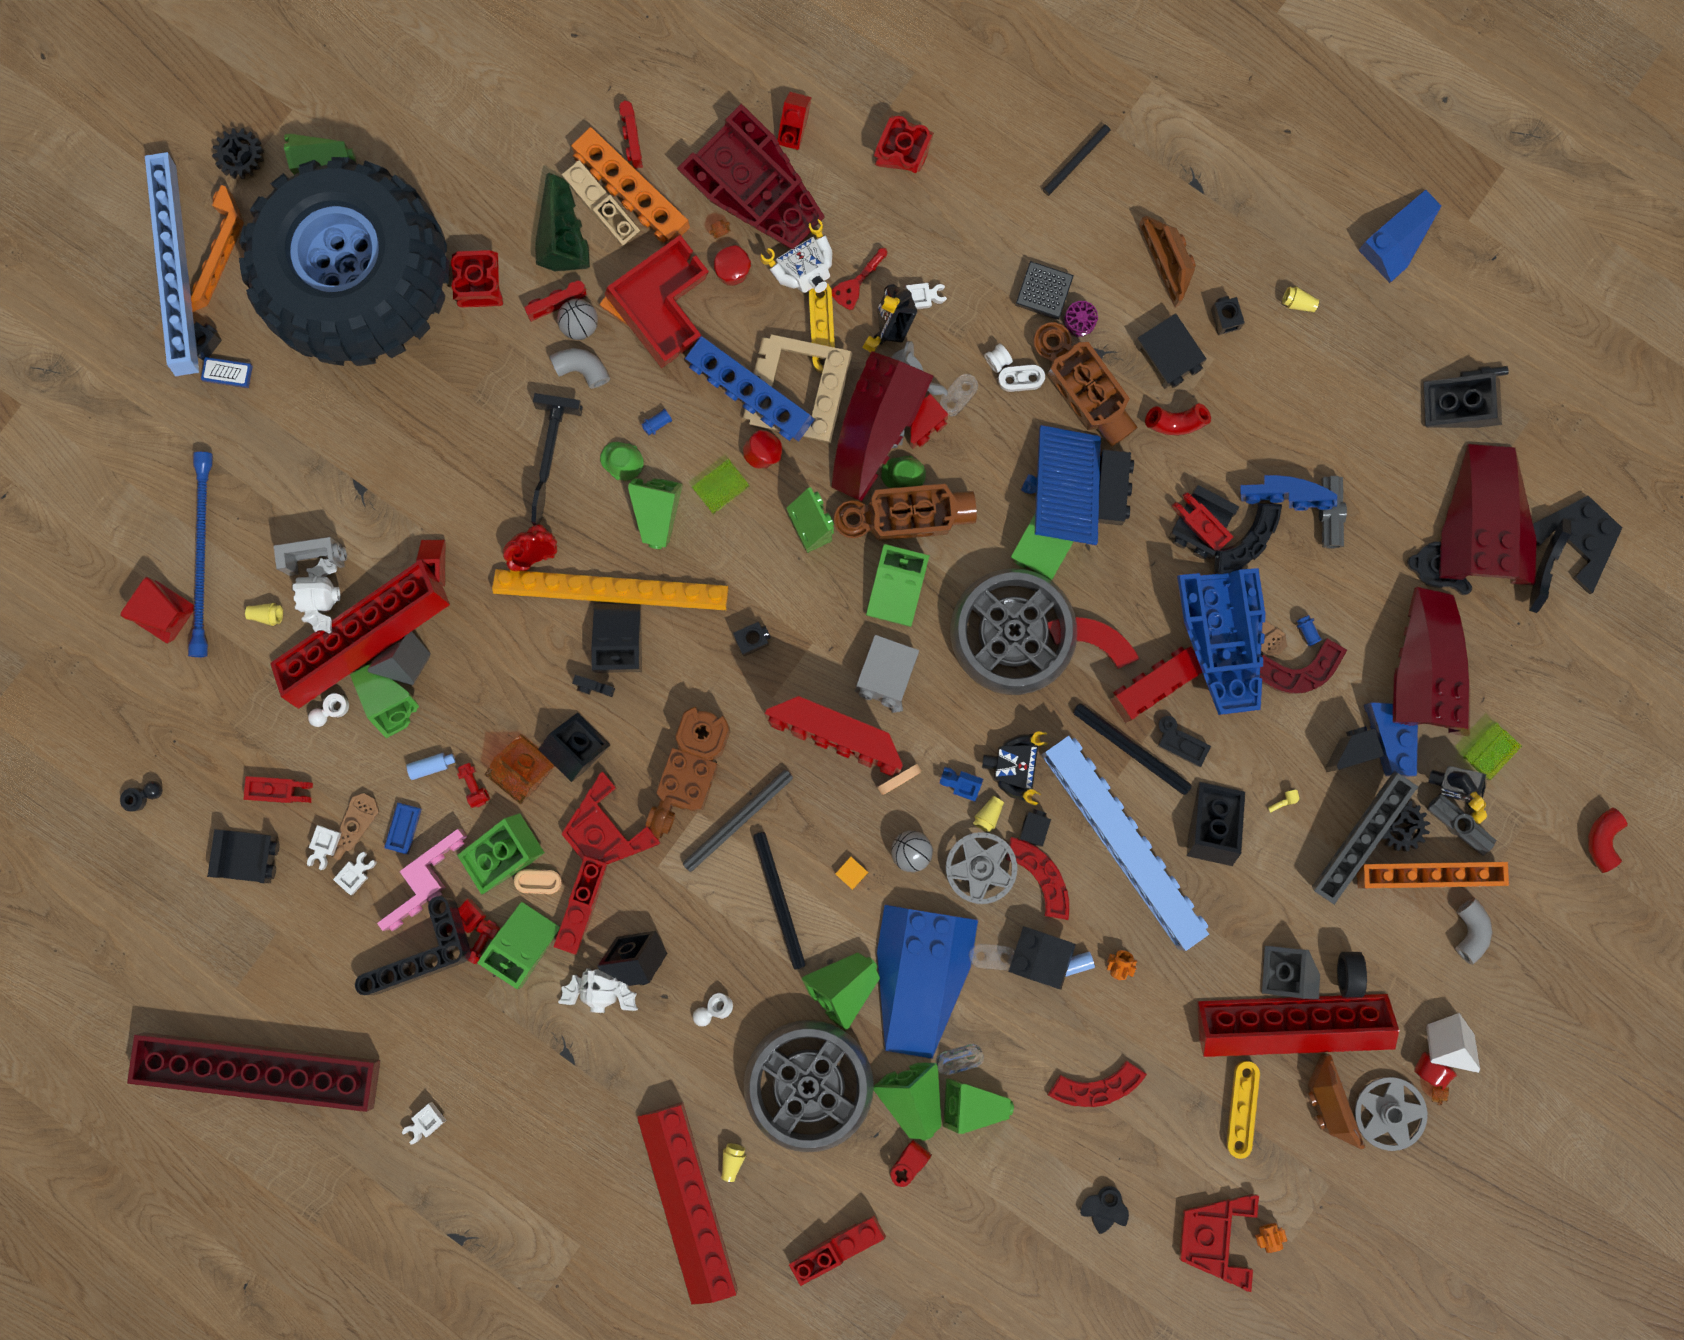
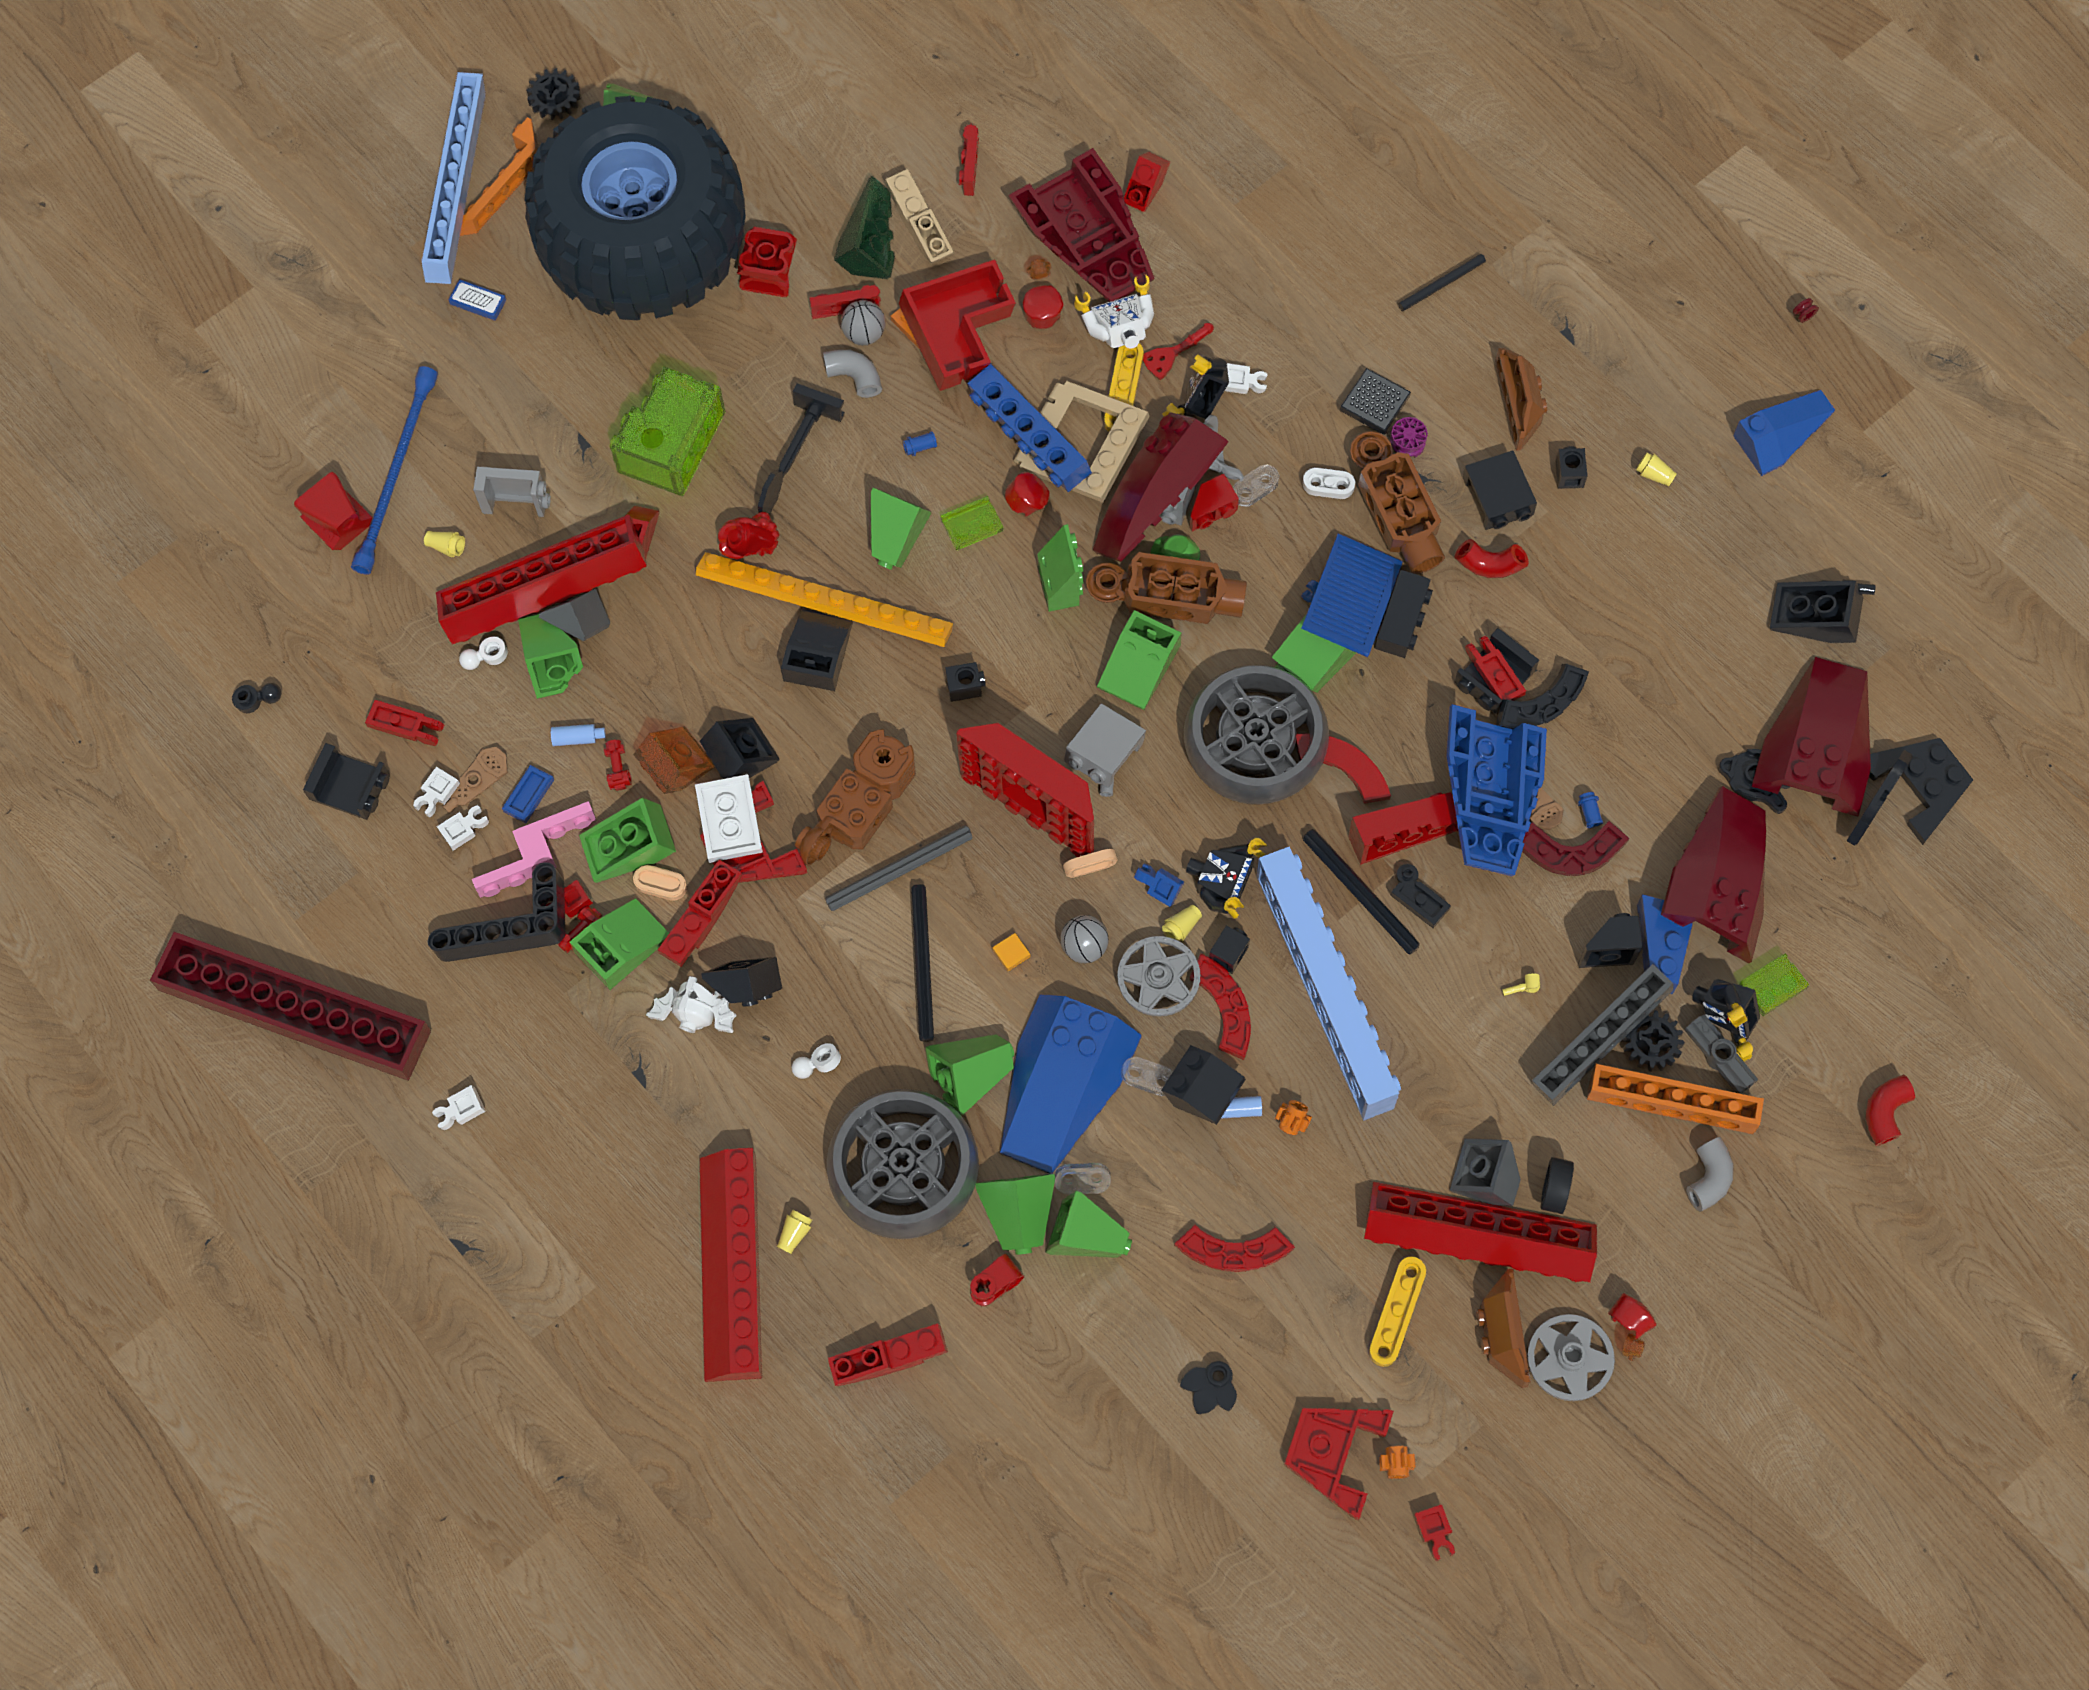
camera: 15 degrees right, 15 degrees down
black brick [194,322,222,361] -> none
white helmet [293,558,340,633] -> none
orange brick [571,127,690,244] -> none
black plate [572,675,615,697] -> none
bright green hat [600,442,644,481] -> none
red piece [874,115,934,173] -> none
white wheel [984,343,1013,373] -> none
black slope [1186,782,1245,866] -> none
blue slope [1240,475,1337,511] -> none
dark grey piece [1318,476,1347,549] -> none
white slope [1426,1013,1480,1073] -> none
none -> clear neon green piece [610,366,726,497]
none -> white plate [695,774,763,863]
none -> red plate [1413,1504,1455,1561]
none -> dark red bush [1793,298,1819,323]

